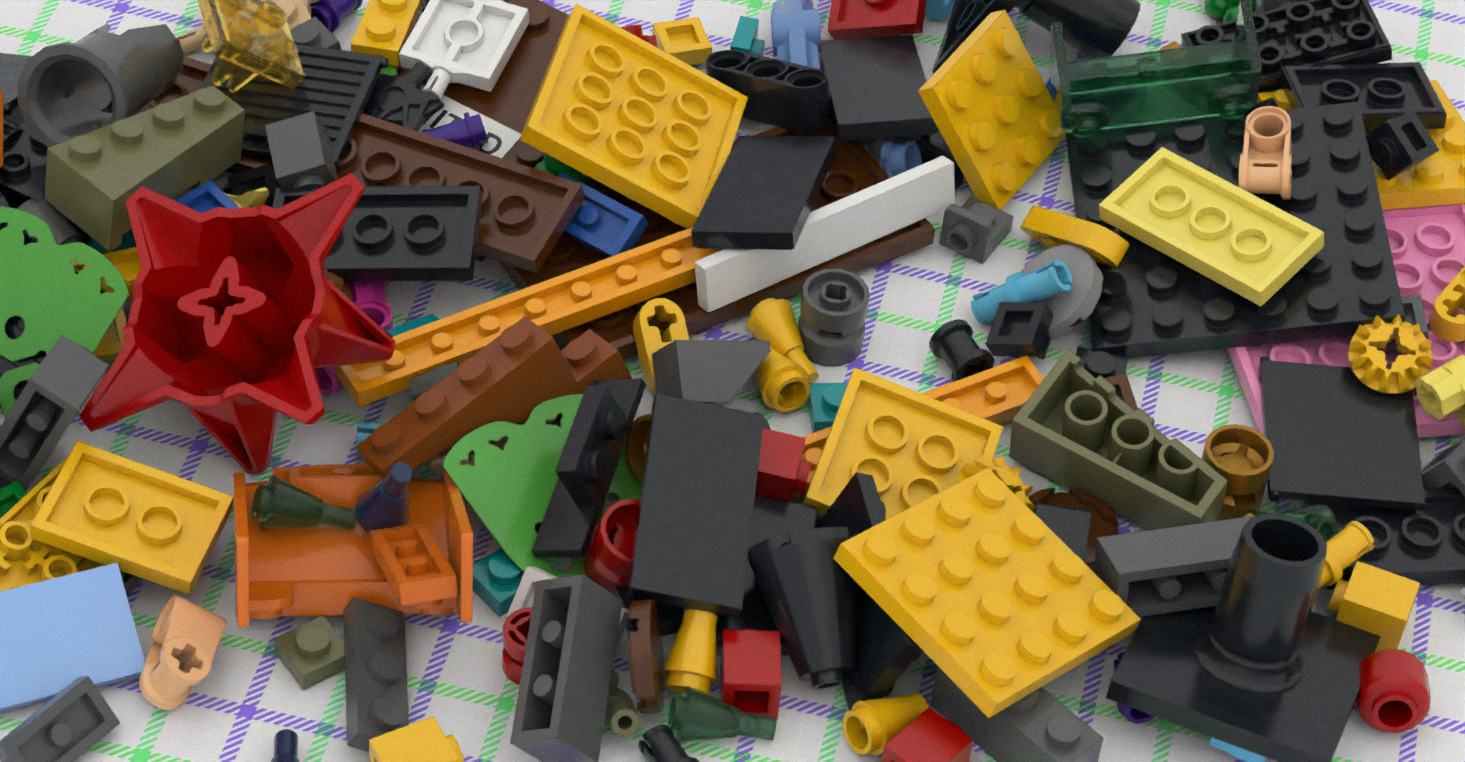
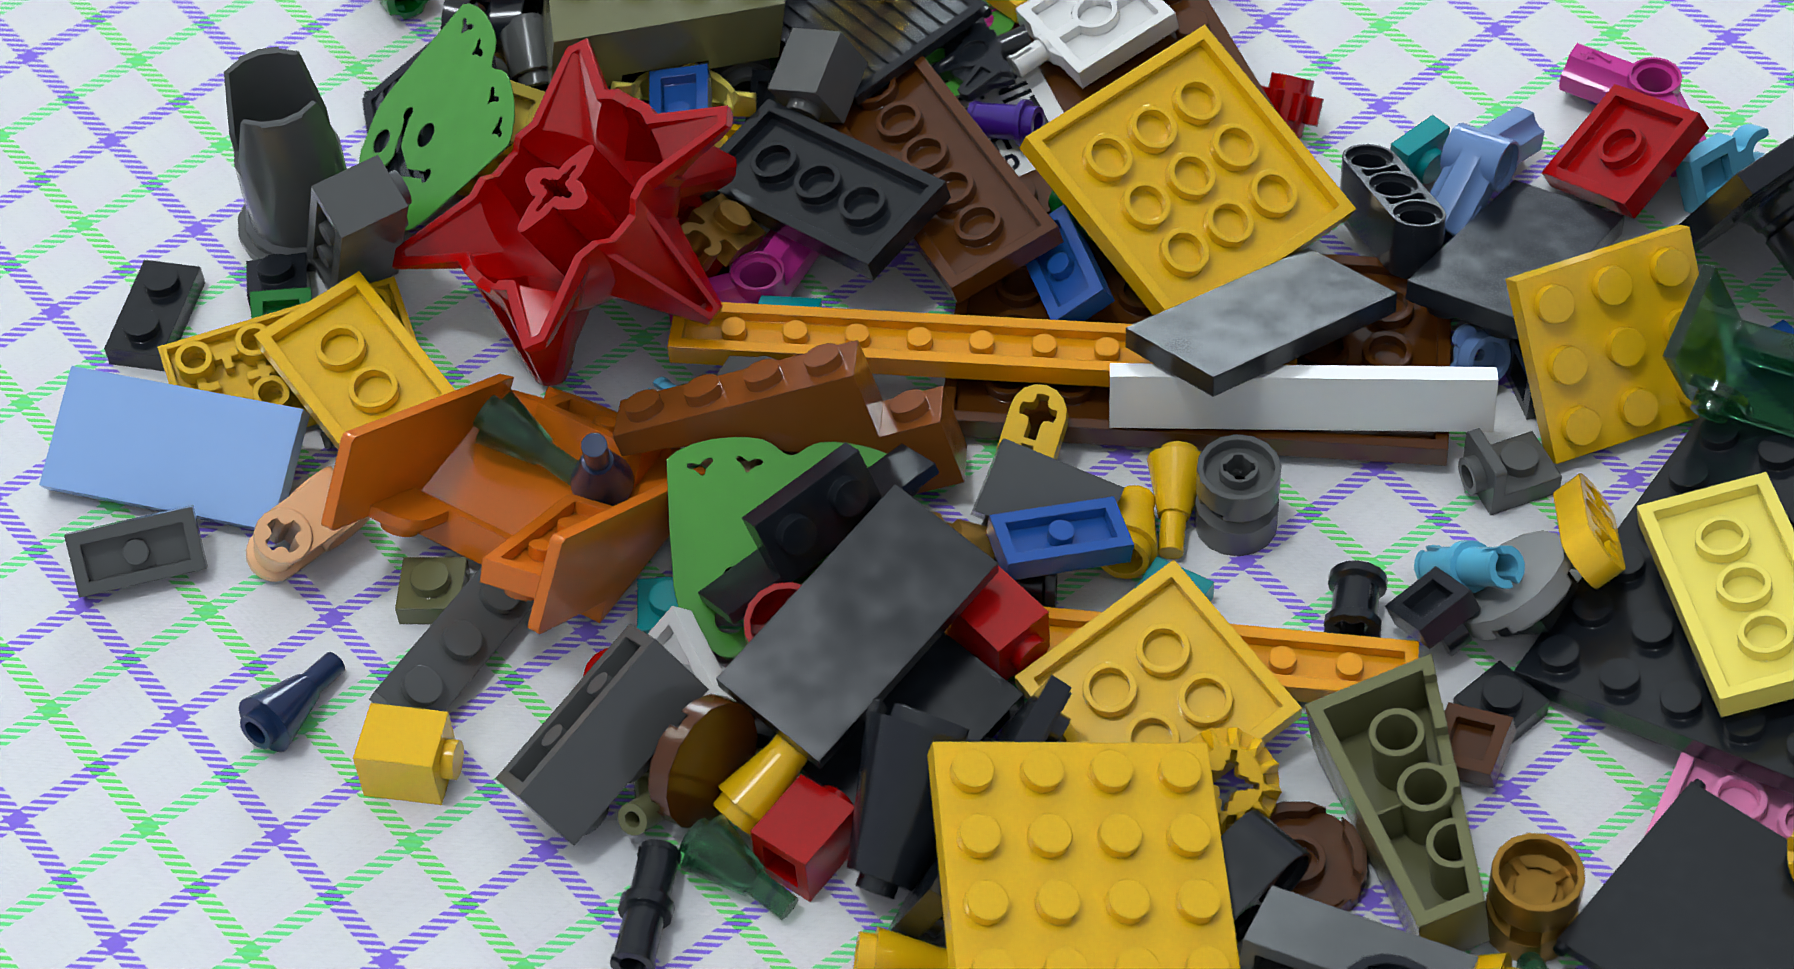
camera: 45 degrees right, 5 degrees up
yellow plate [652,17,712,65] -> none
none -> blue plate [986,496,1134,580]

